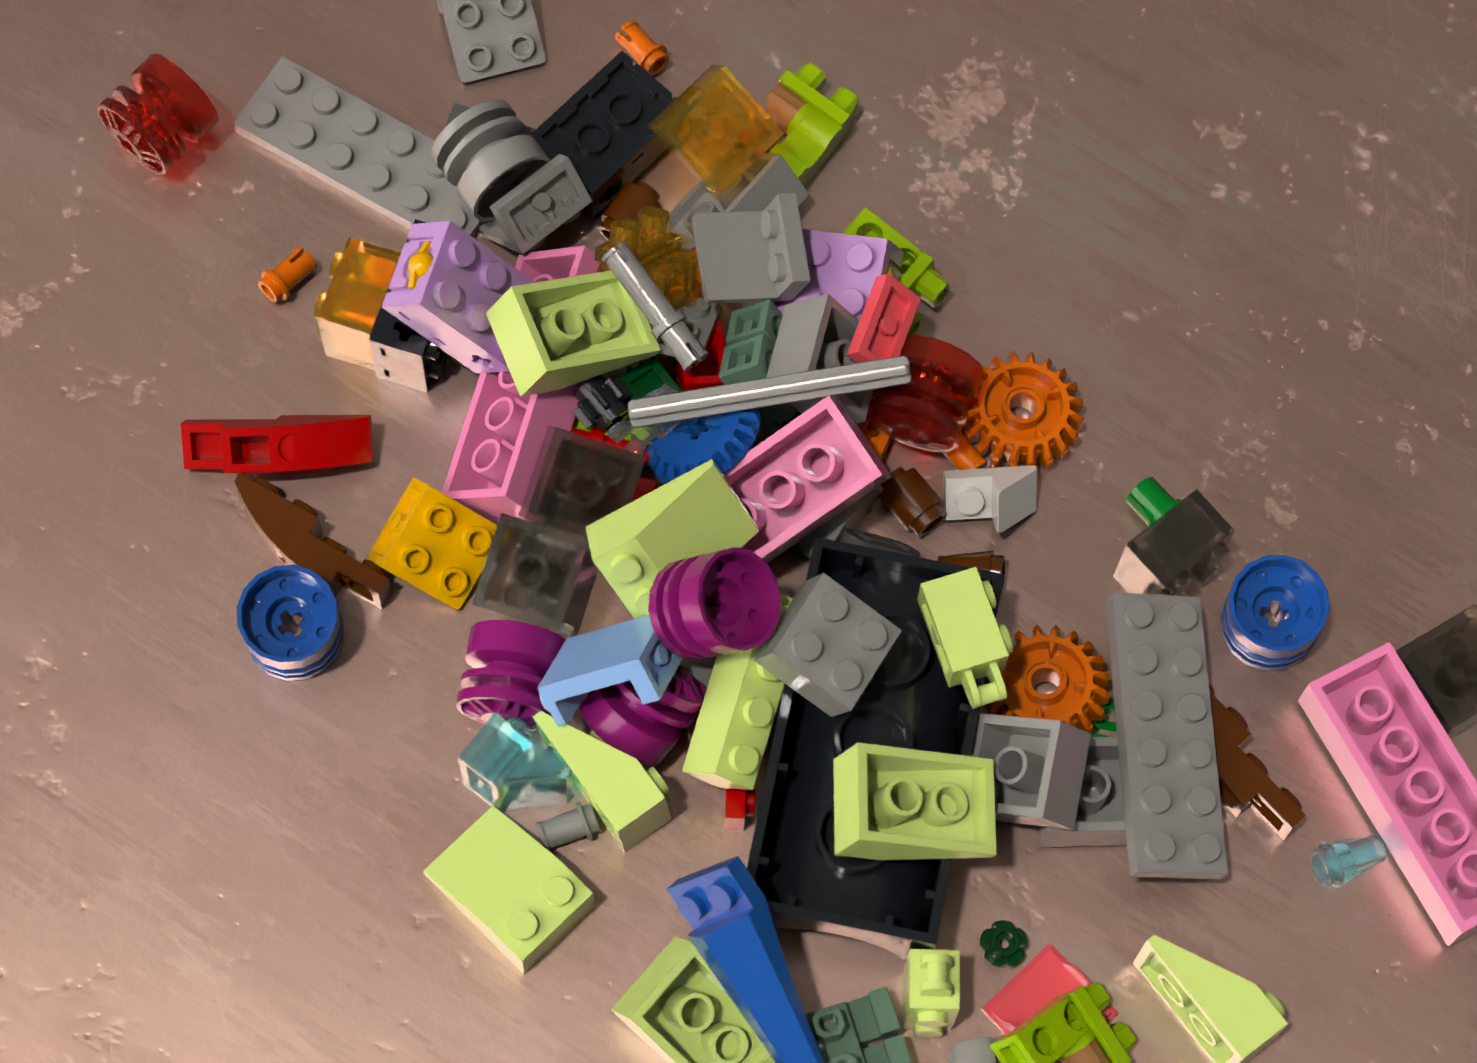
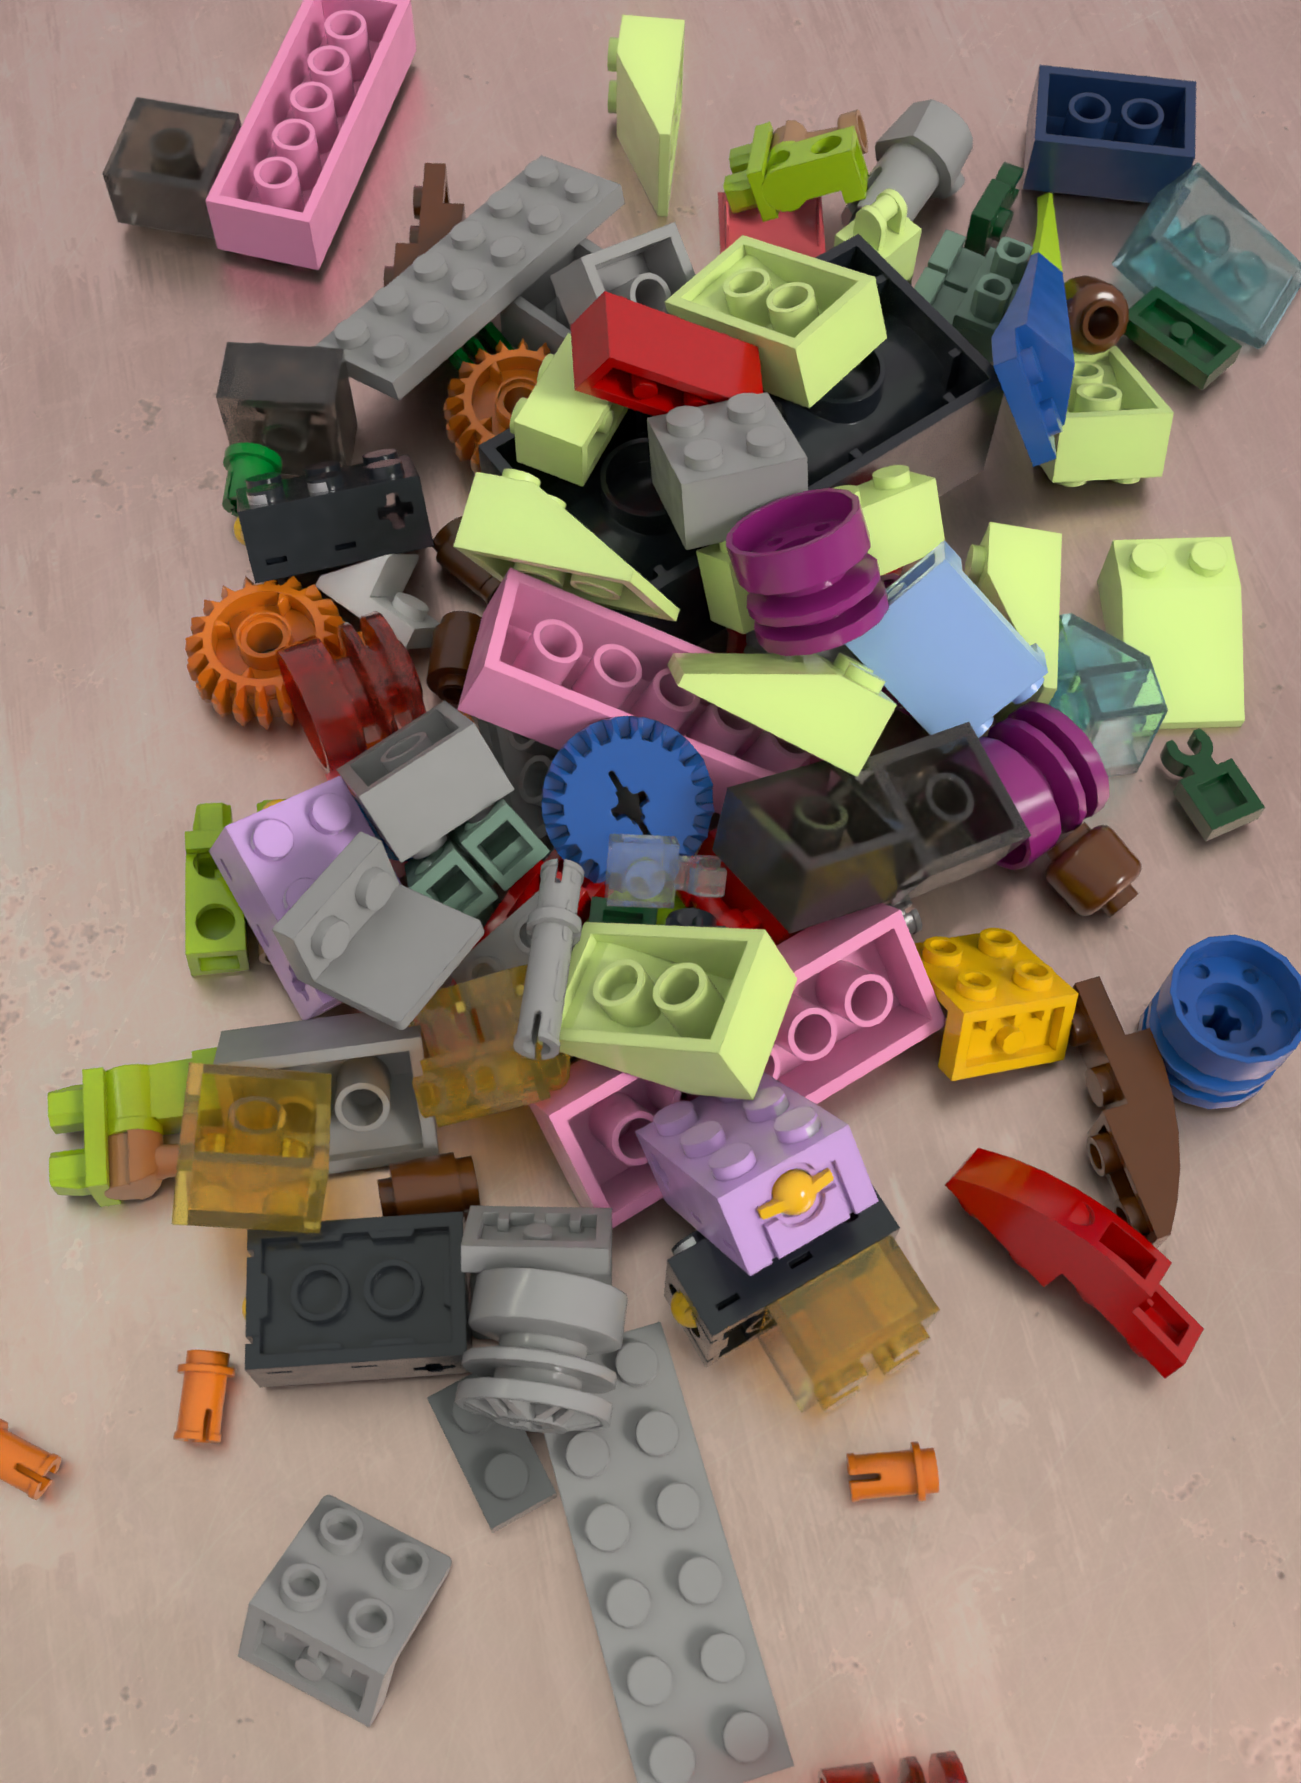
camera: 135 degrees left, 5 degrees down
light grey axle [628,356,911,428] -> none
coral plate [846,273,921,363] -> none
blue wheel [1220,555,1330,671] -> none
clear light blue cone [1310,834,1386,888] -> none
none -> black piece [234,449,434,584]
none -> yellowish green slope [453,468,680,622]
none -> red brick [570,291,763,416]
none -> reddish brown head [1046,822,1142,918]
none -> dark green plate [1160,728,1265,842]

